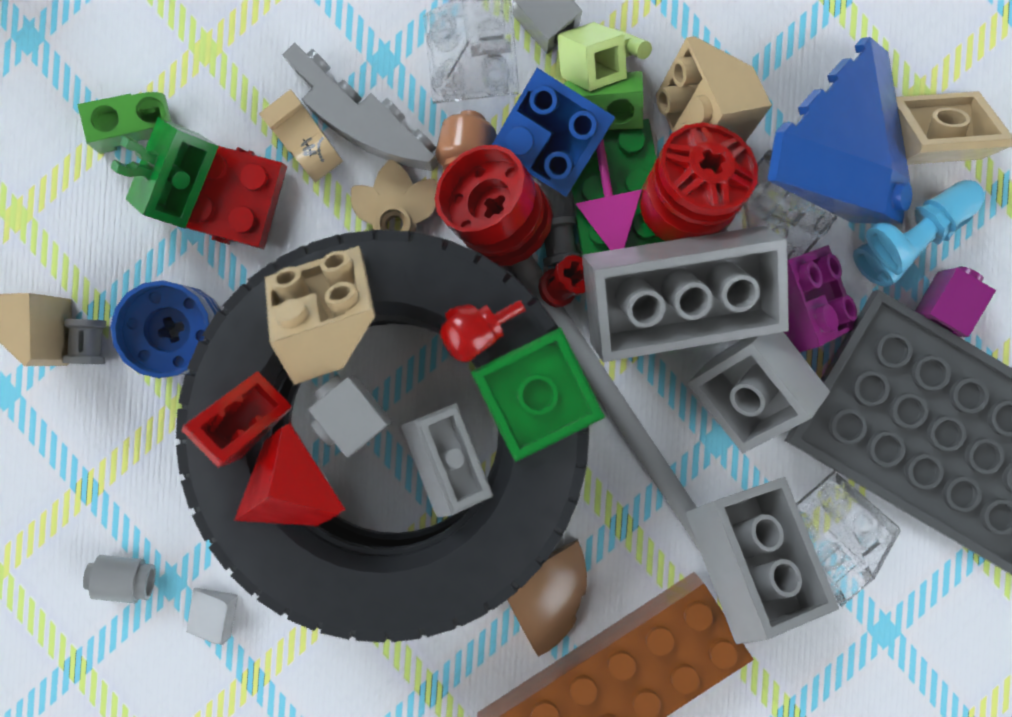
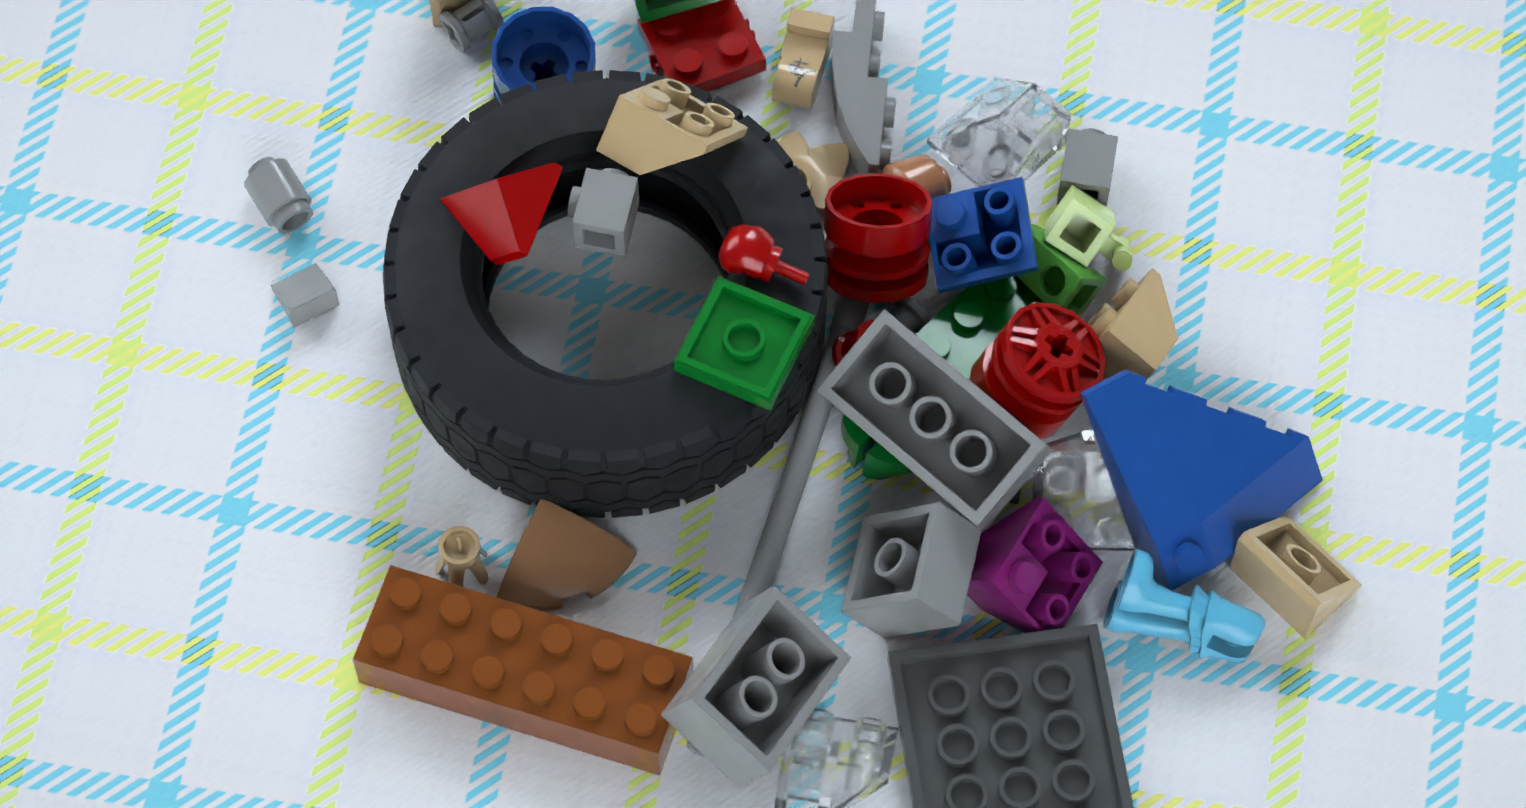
camera: 50 degrees right, 25 degrees down
red slope [181,371,293,468] -> none
light grey slope [401,403,493,517] -> none
dark pink piece [575,139,642,250] -> none
magenta brick [915,266,996,337] -> none
none -> tan piece [435,526,488,587]

